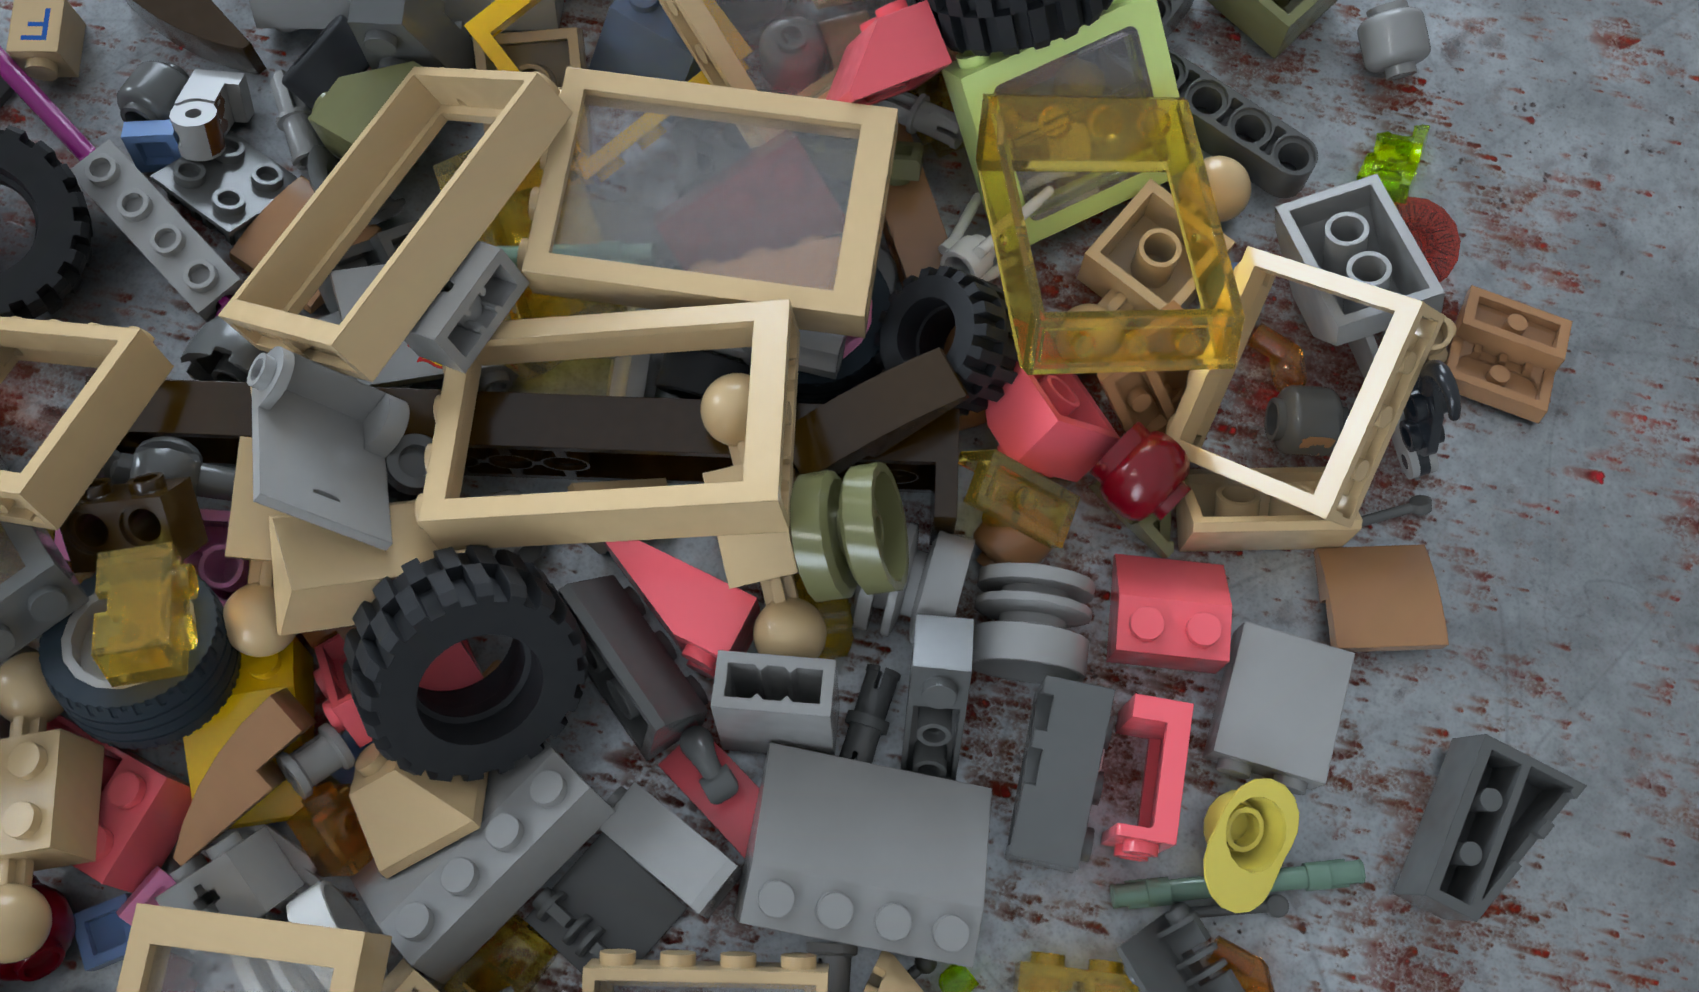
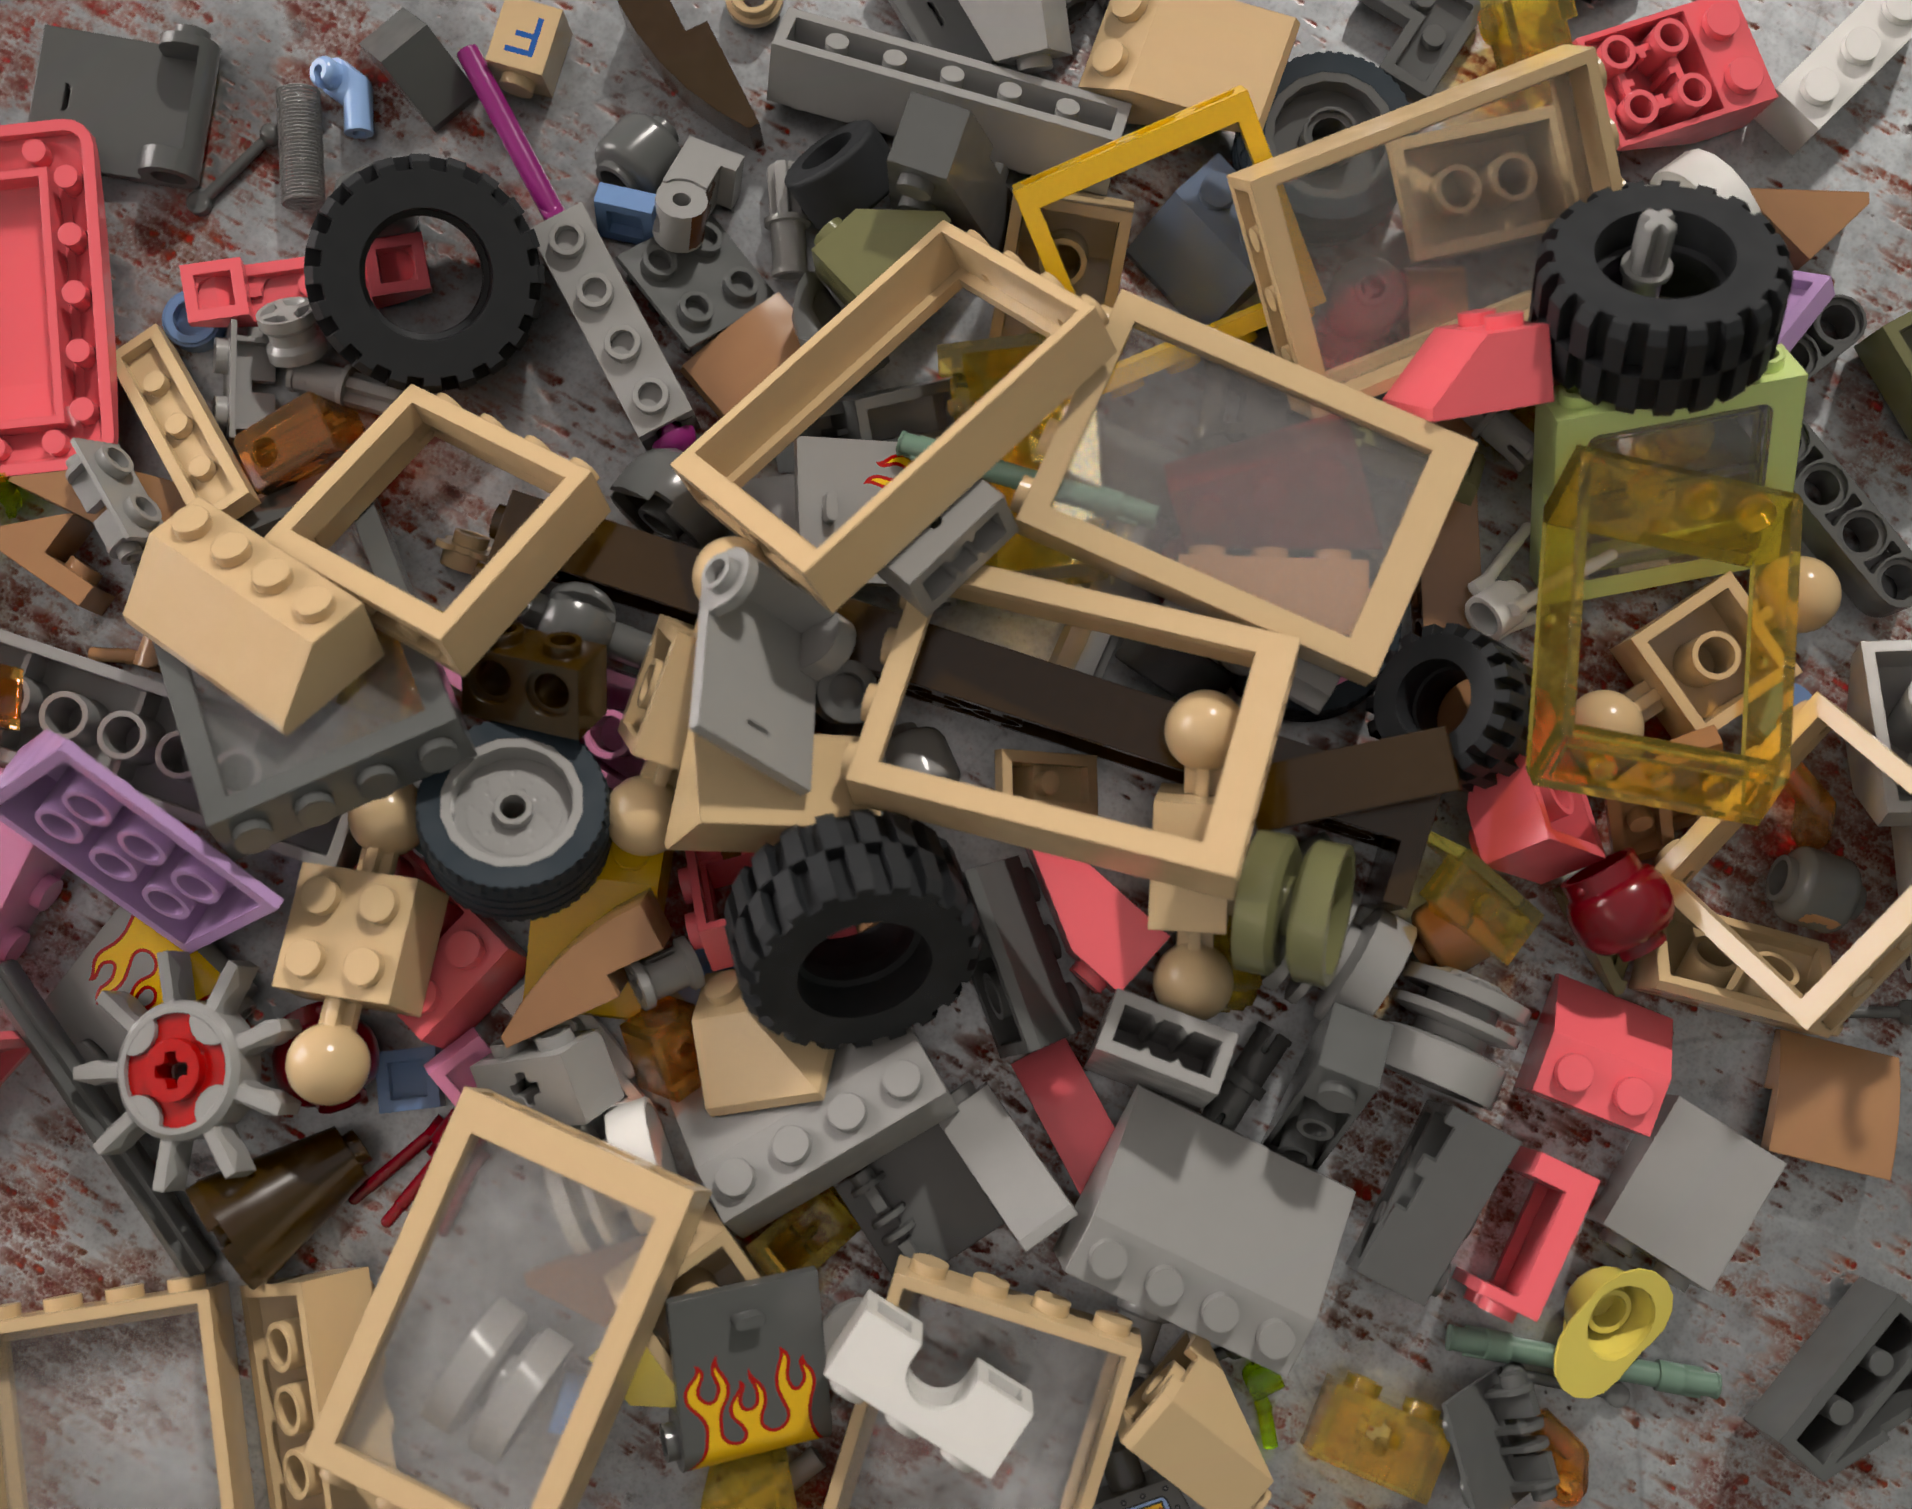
camera: 15 degrees right, 10 degrees up
clear yellow brick [91,541,199,687] -> none
dark grey arm [680,725,738,804] -> none

